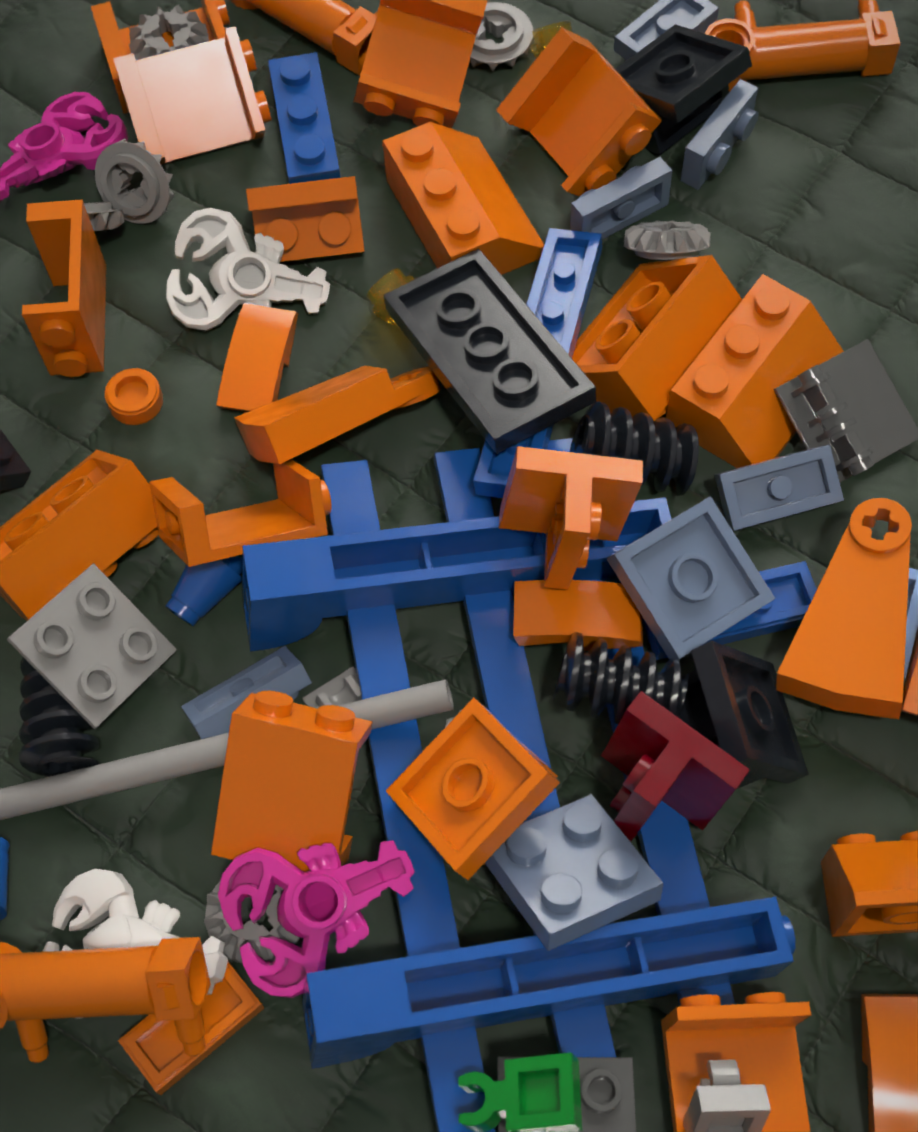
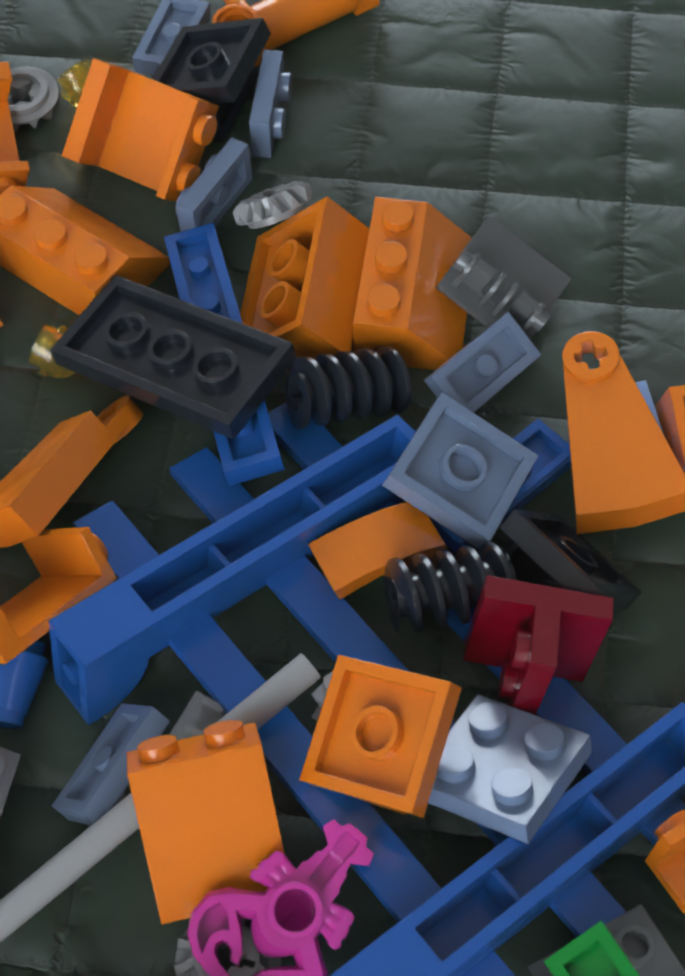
camera: 30 degrees left, 5 degrees down
orange bracket [499,446,643,590] -> none

